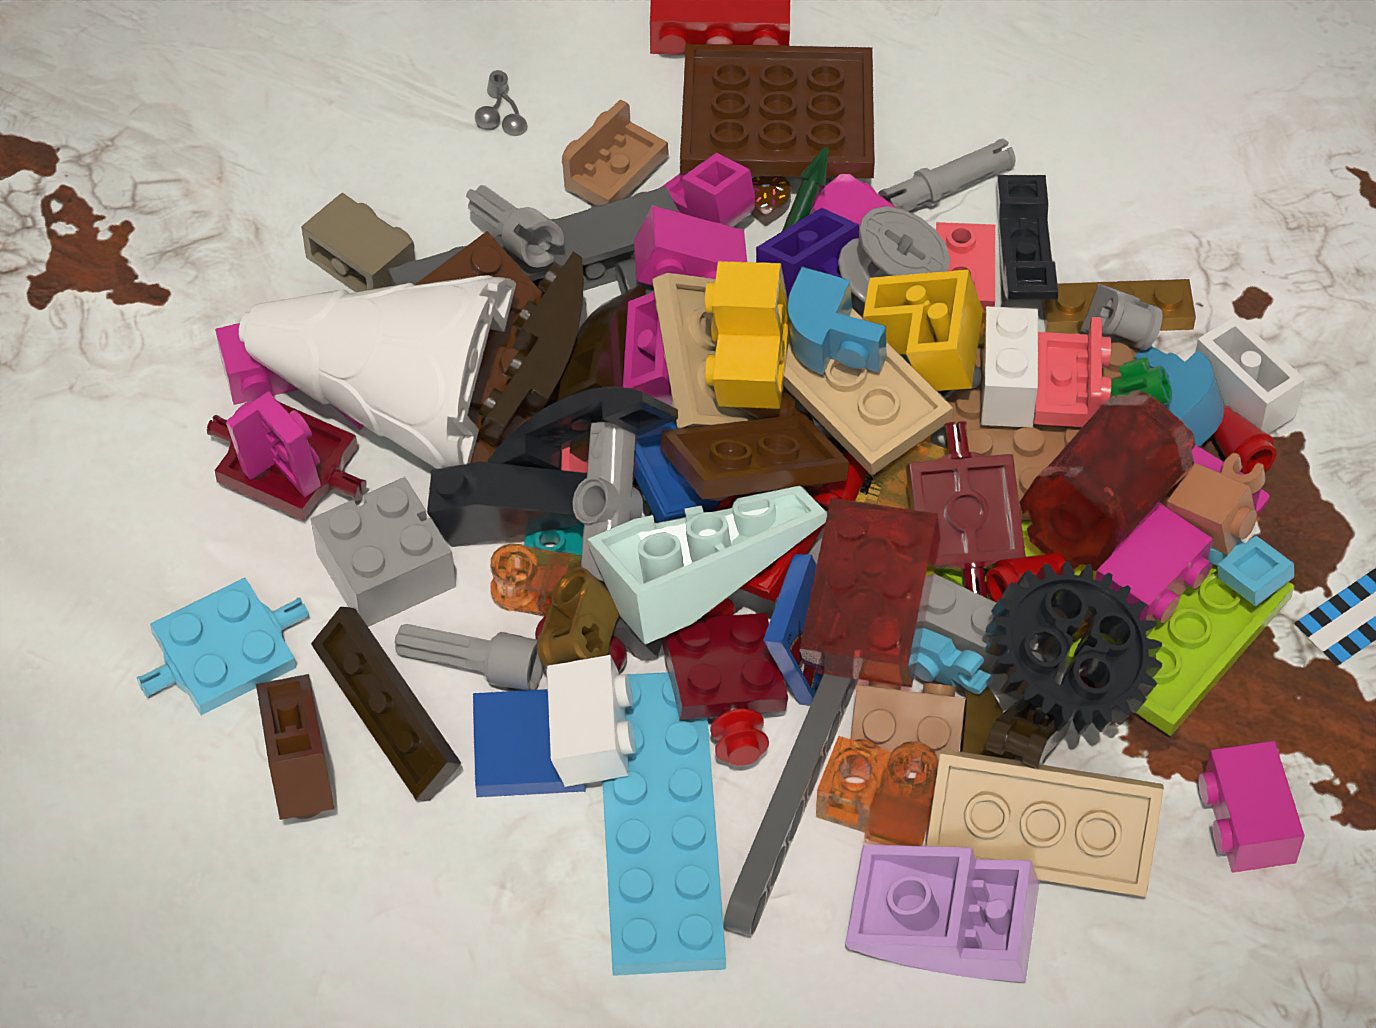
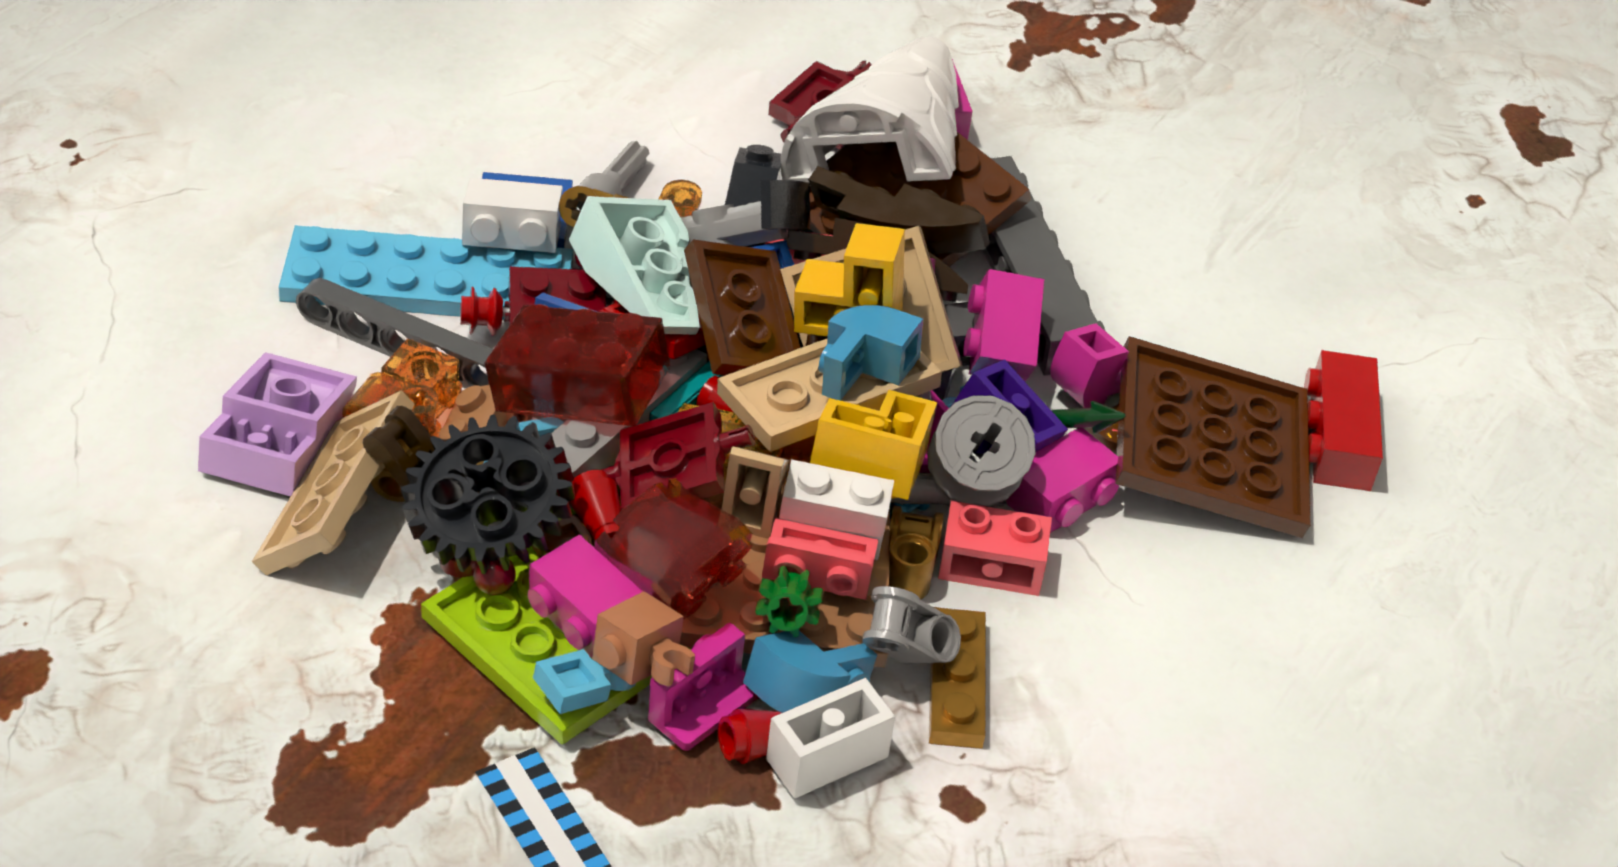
camera: 90 degrees right, 10 degrees down
medium azure plate [137,577,309,715] -> none
dark pink bracket [226,391,321,498] -> none
reddish brown slope [256,674,334,820] -> none
dark tan brick [301,192,415,292] -> none
light grey piece [310,477,456,627] -> none
dark brown plate [311,606,461,801] -> none
light grey piece [466,185,564,268] -> none
flat silver piece [474,70,528,136] -> none
medium nougat bracket [562,100,669,206] -> none
light grey pin [878,139,1016,211] -> none
black slope [997,175,1058,300] -> none
dark pink brick [1199,741,1305,873] -> none
none -> tan slope [719,446,790,539]

